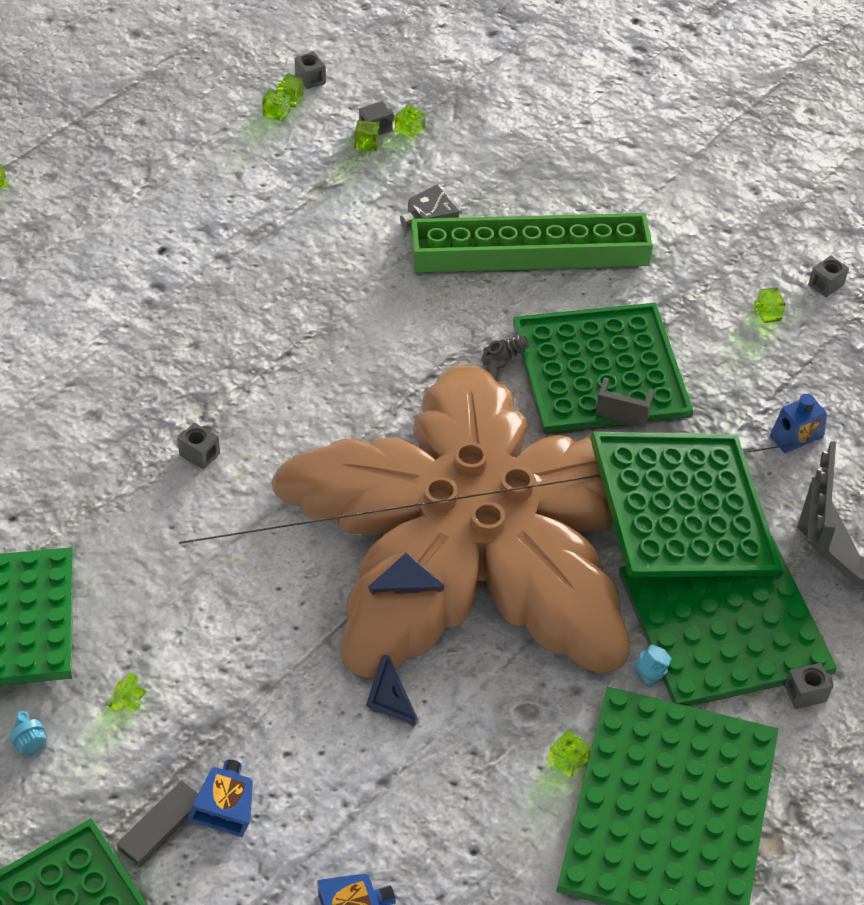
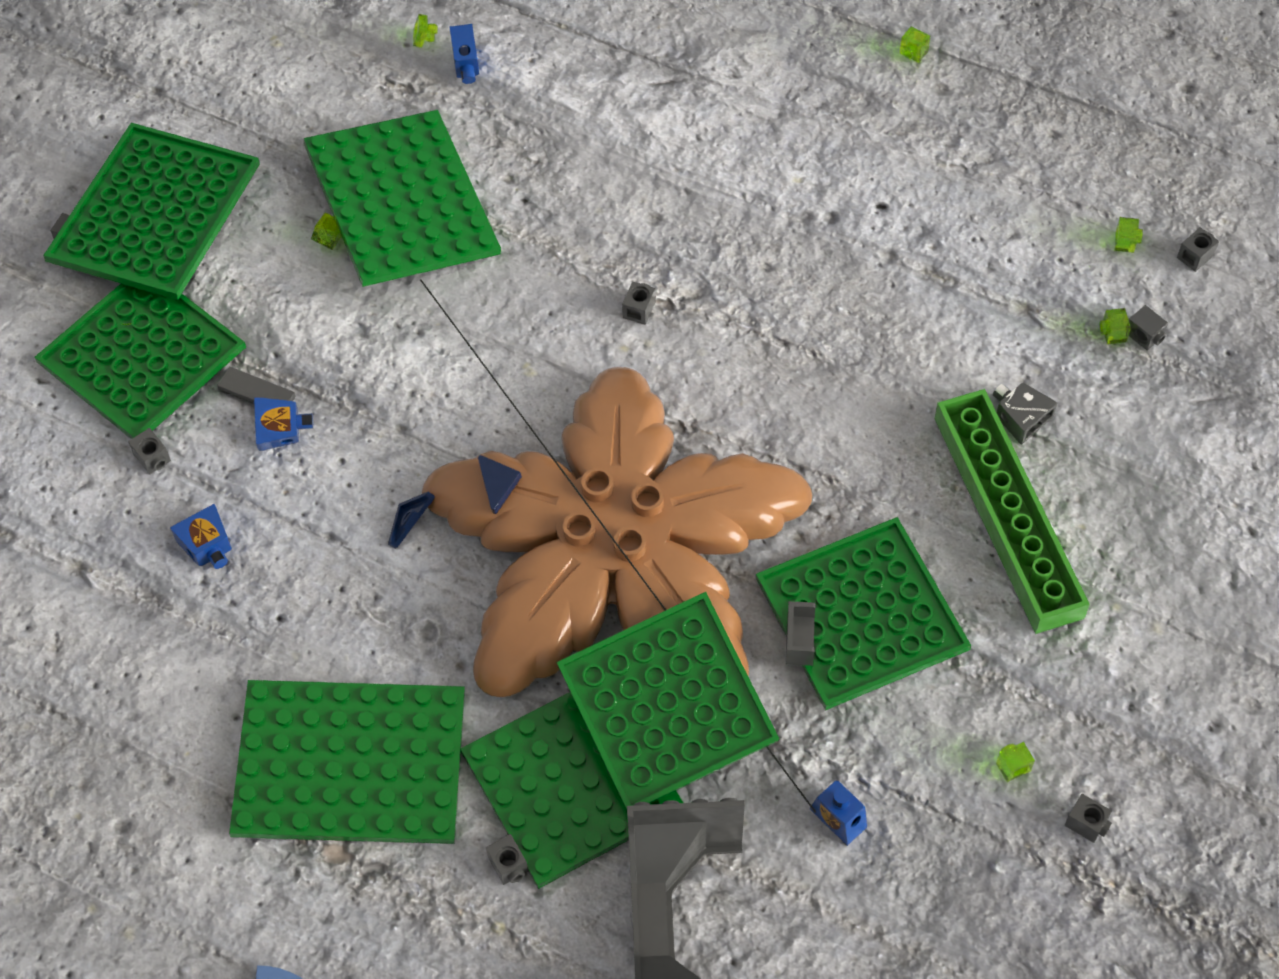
camera: 80 degrees right, 10 degrees up
medium azure piece [9,711,47,755] -> none
clear neon green tile [107,672,146,711] -> none
clear neon green plate [276,73,304,107] -> none
clear neon green plate [395,104,426,138] -> none
dark grey piece [481,334,530,381] -> none
clear neon green plate [548,729,591,778] -> none
medium azure piece [633,645,672,687] -> none

